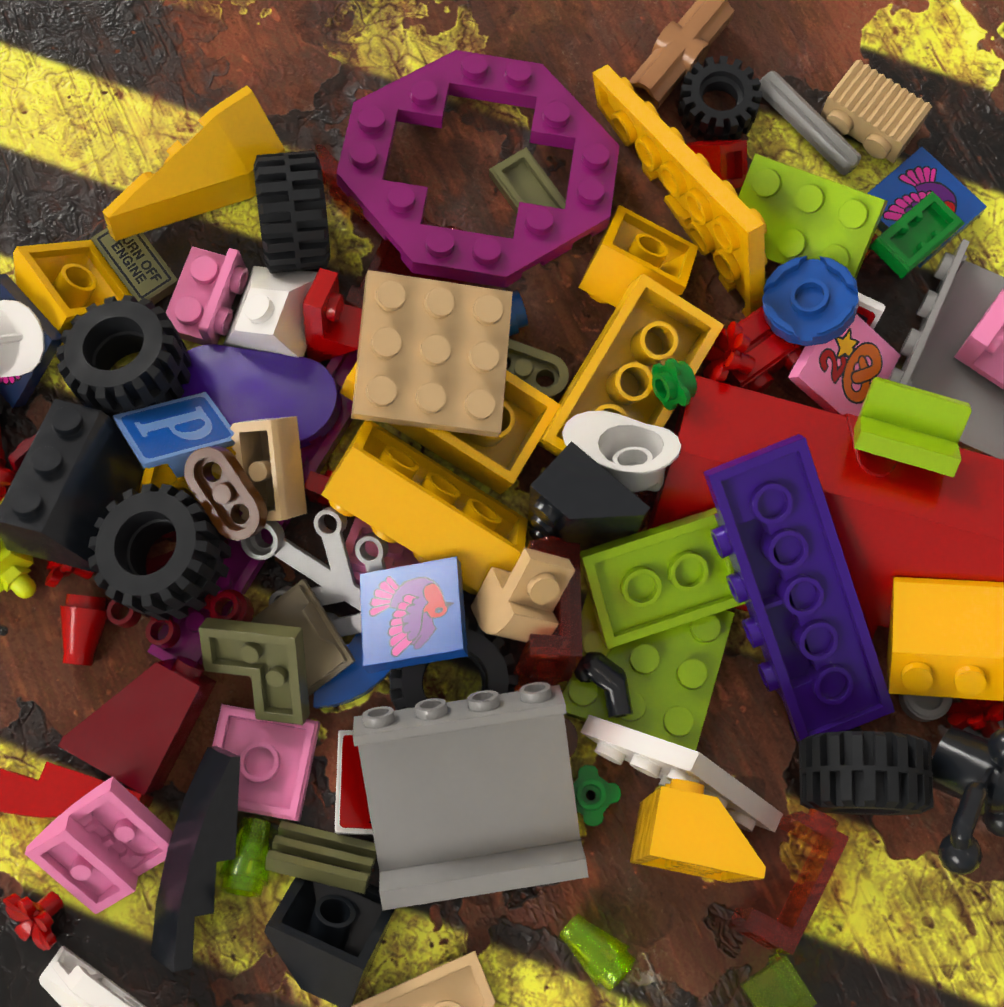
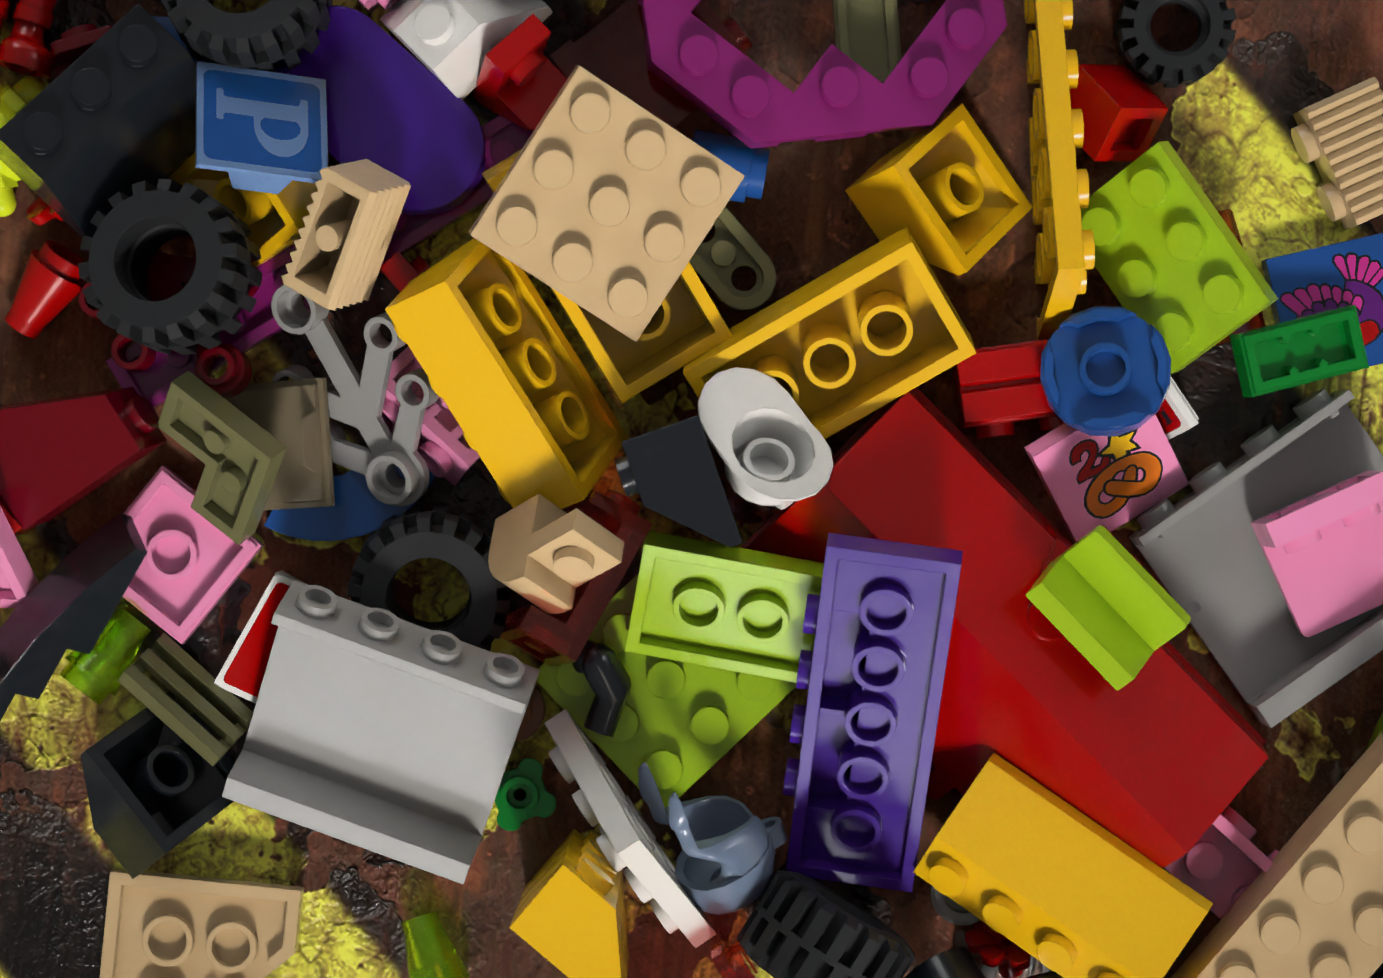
camera: 25 degrees right, 15 degrees up
reddish brown plate [184,446,268,541] -> none
tile [360,556,468,673] -> none
green plate [652,358,697,411] -> none
red plant [703,321,756,382] -> none
light grey axle [759,71,861,175] -> none
none -> sand blue hair [638,762,787,915]

